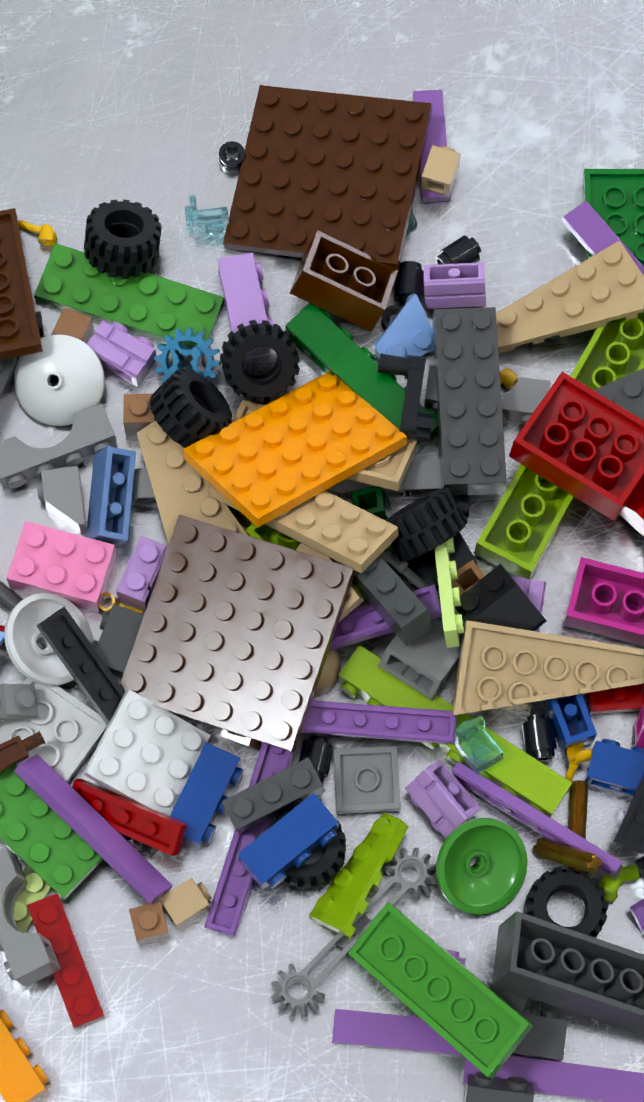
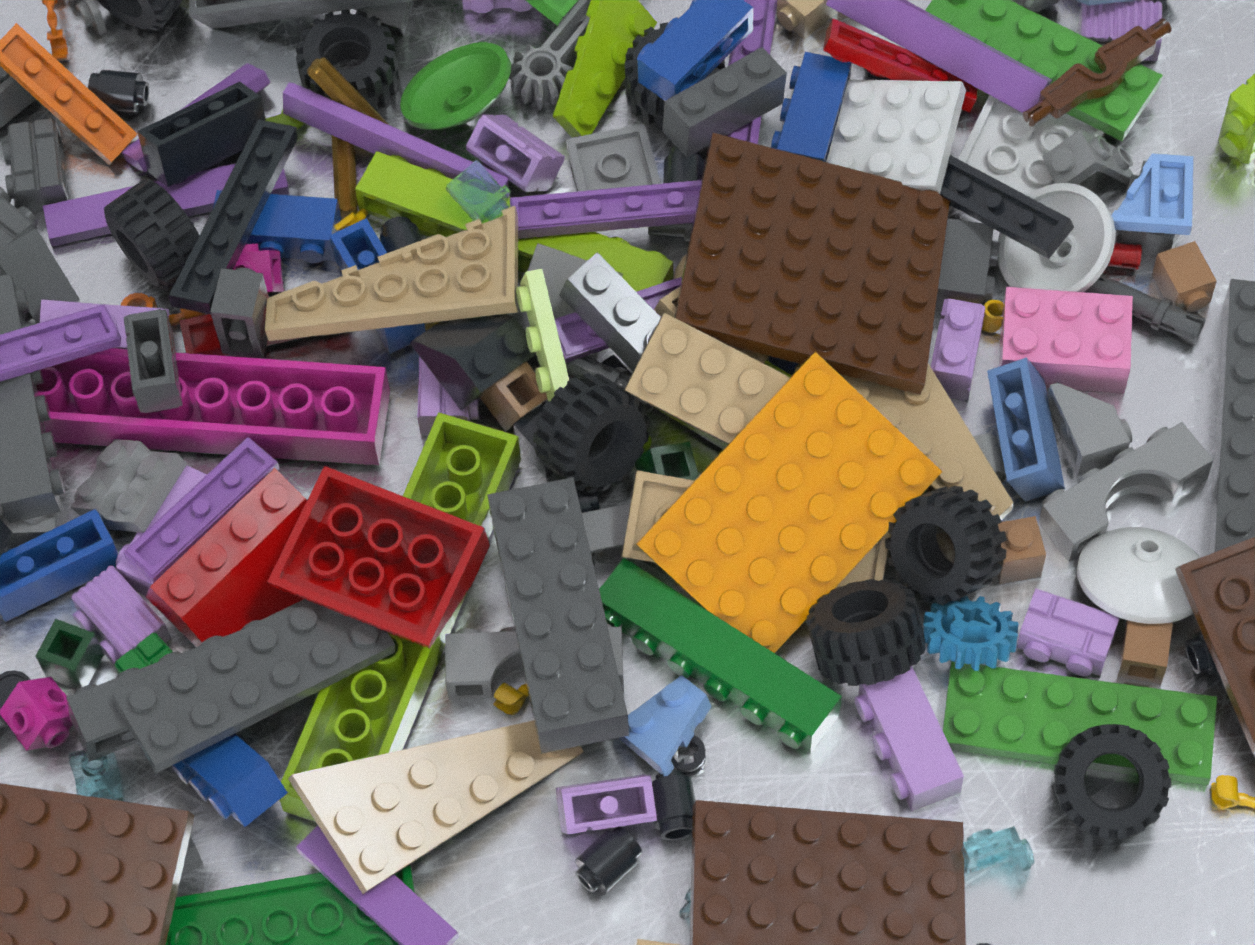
camera: 175 degrees right, 10 degrees down
reddish brown brick [290,230,399,332] -> none
black beam [377,353,433,442] -> none

